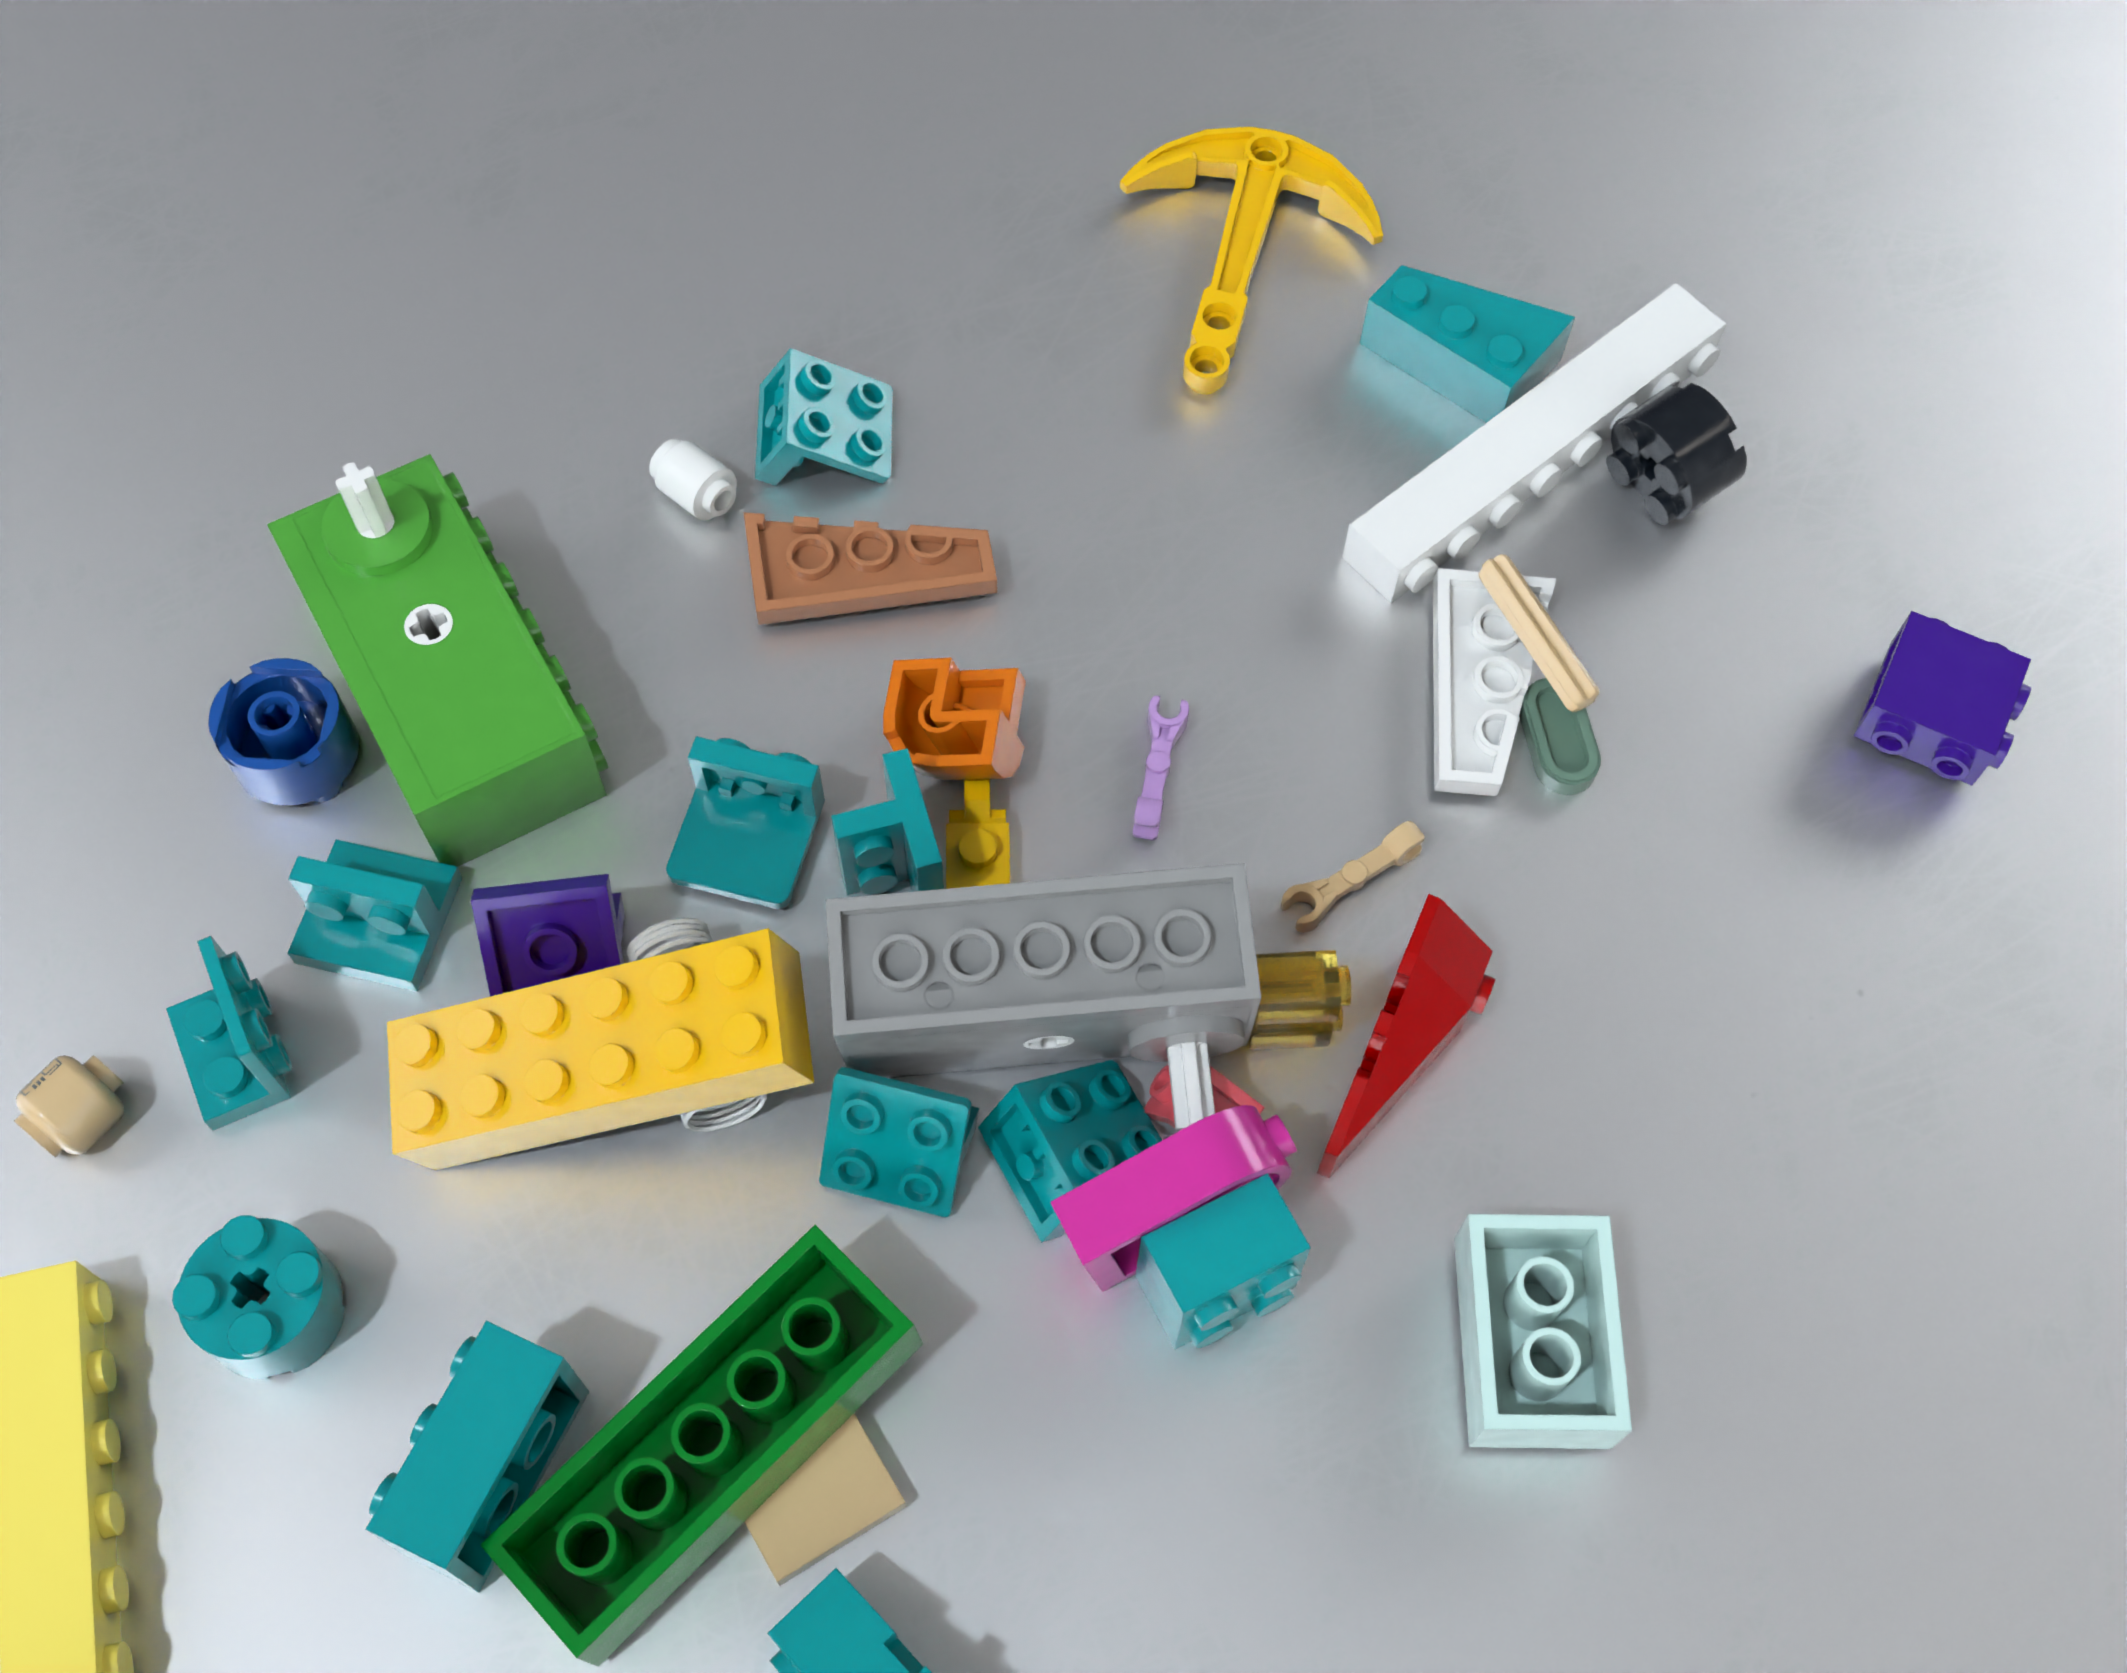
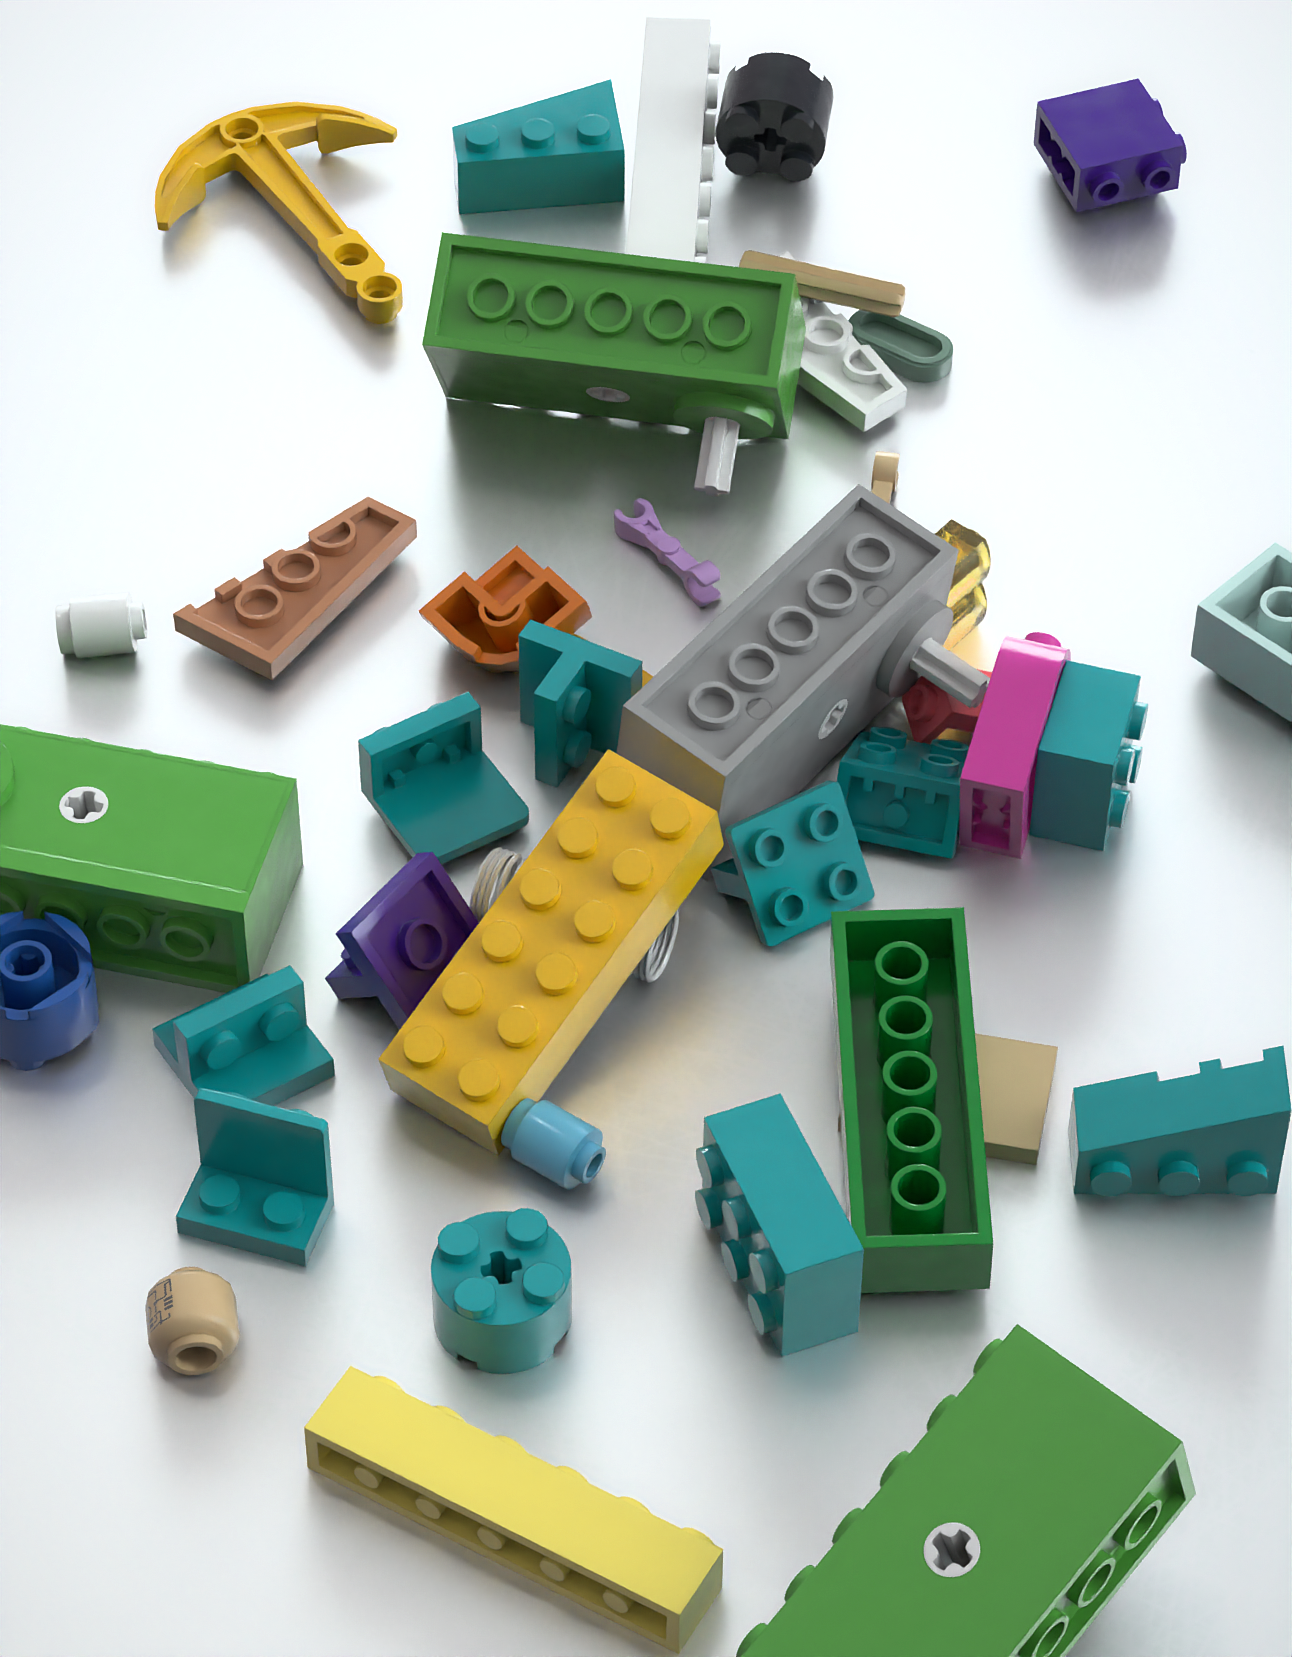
camera: 45 degrees left, 15 degrees down
teal bracket [755,348,893,486] -> none
red wedge [1317,894,1496,1178] -> none
none -> bright green piece [422,232,806,496]
none -> medium azure brick [501,1098,606,1190]

